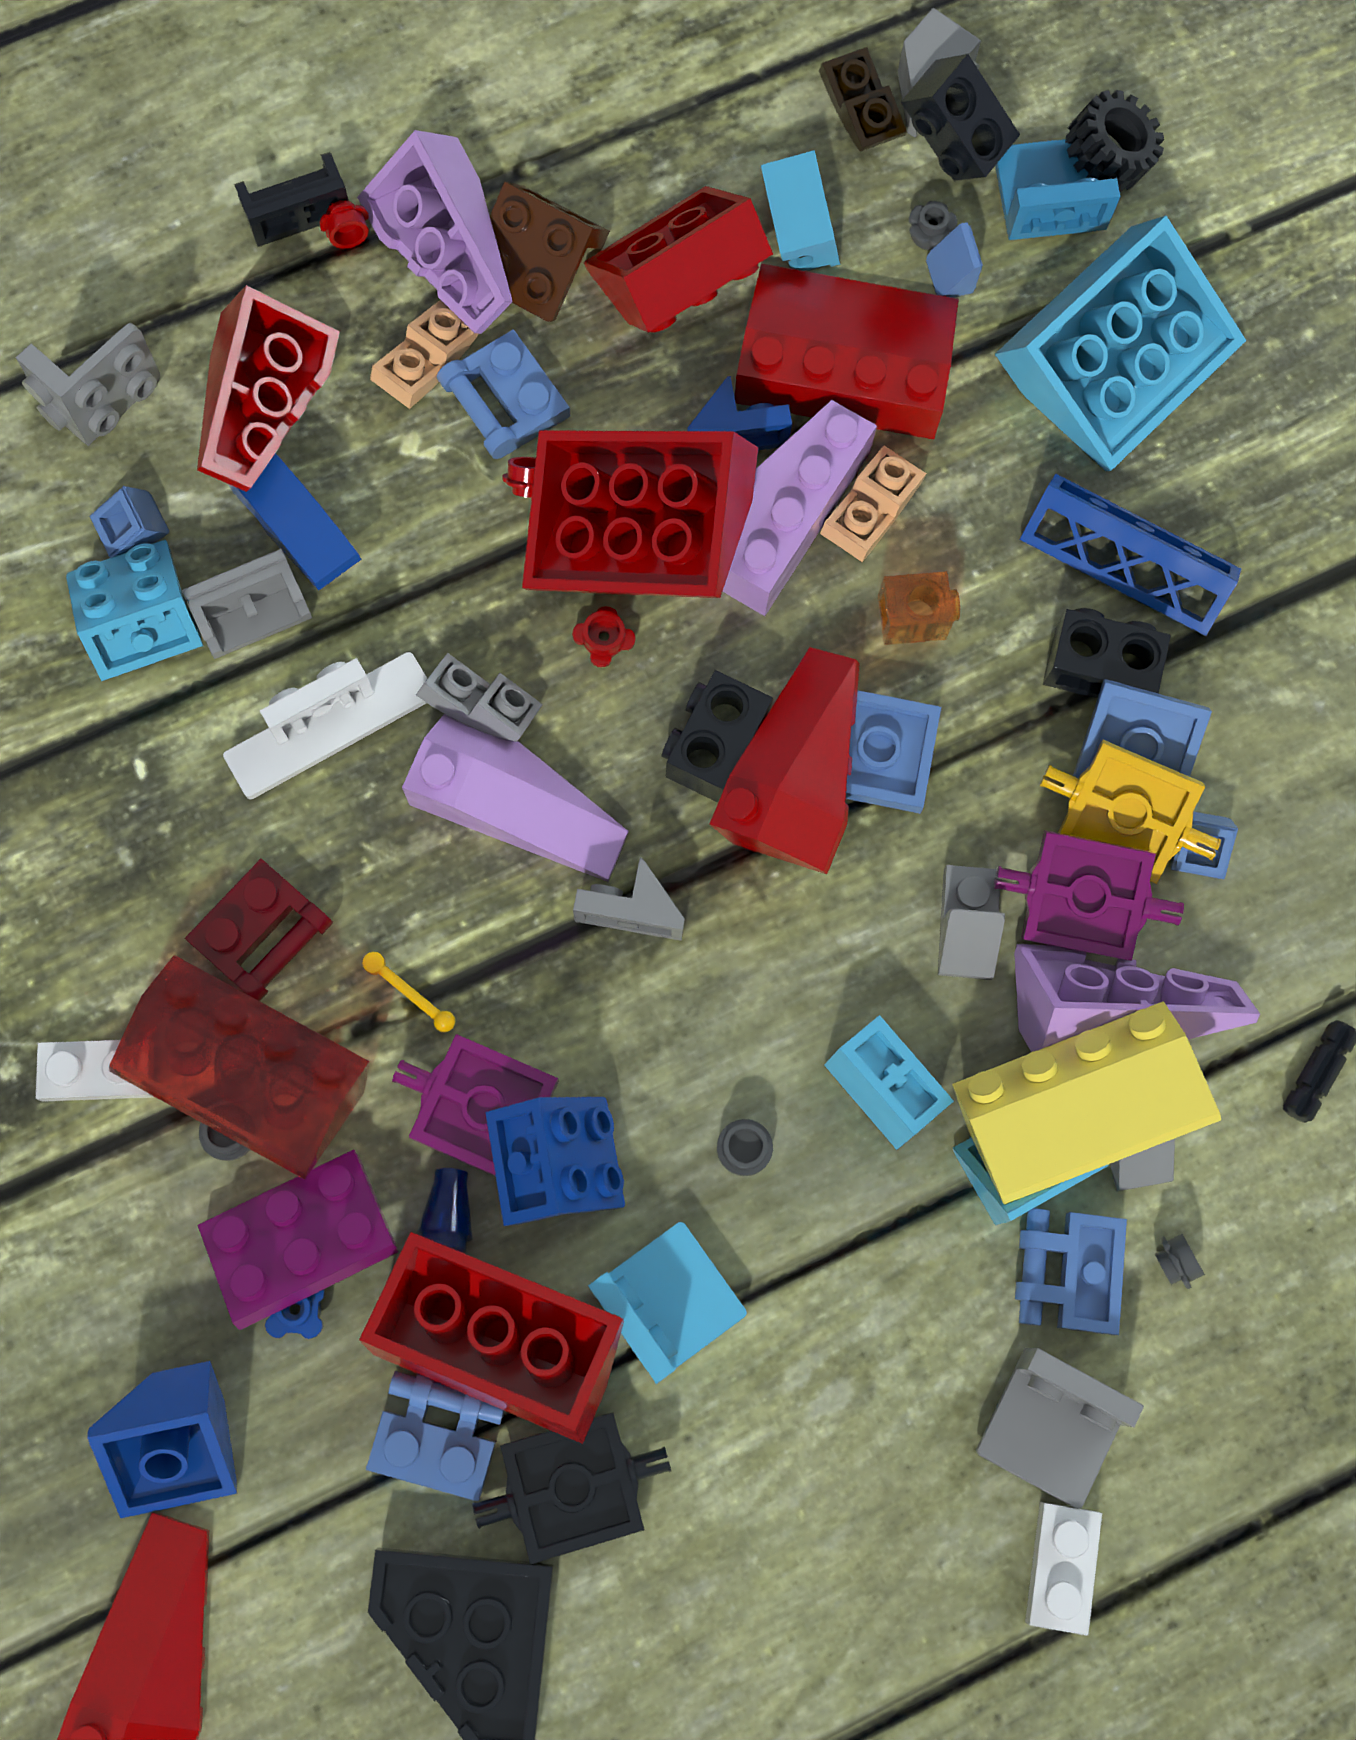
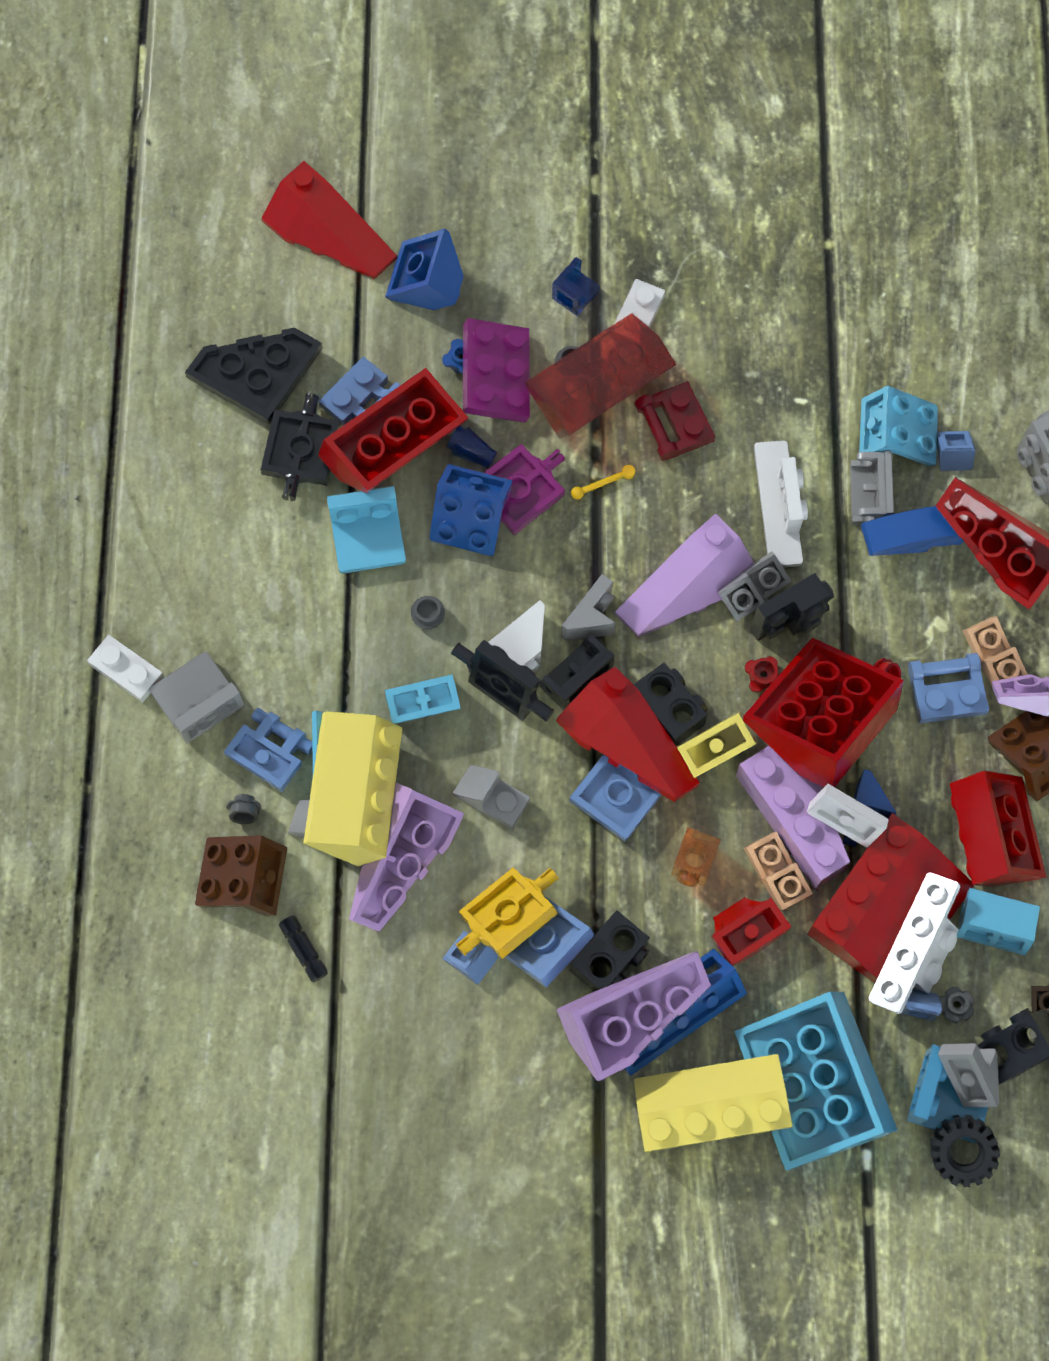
camera: 120 degrees right, 5 degrees down
magenta plate [994,830,1184,961] -> none
none -> reddish brown bracket [195,835,288,916]
none -> black plate [451,640,554,722]
none -> white slope [488,600,545,673]
none -> black hinge [539,634,615,710]
none -> clear blue panel [552,257,600,316]
none -> lavender wedge [556,951,711,1081]
none -> light yellow slope [634,1054,793,1152]
none -> light yellow slope [677,711,758,778]
none -> red slope [711,897,792,967]
none -> black plate [750,573,834,641]
none -> white plate [807,784,888,848]
none -> white bracket [869,873,960,1014]
none -> light grey slope [938,1043,999,1107]

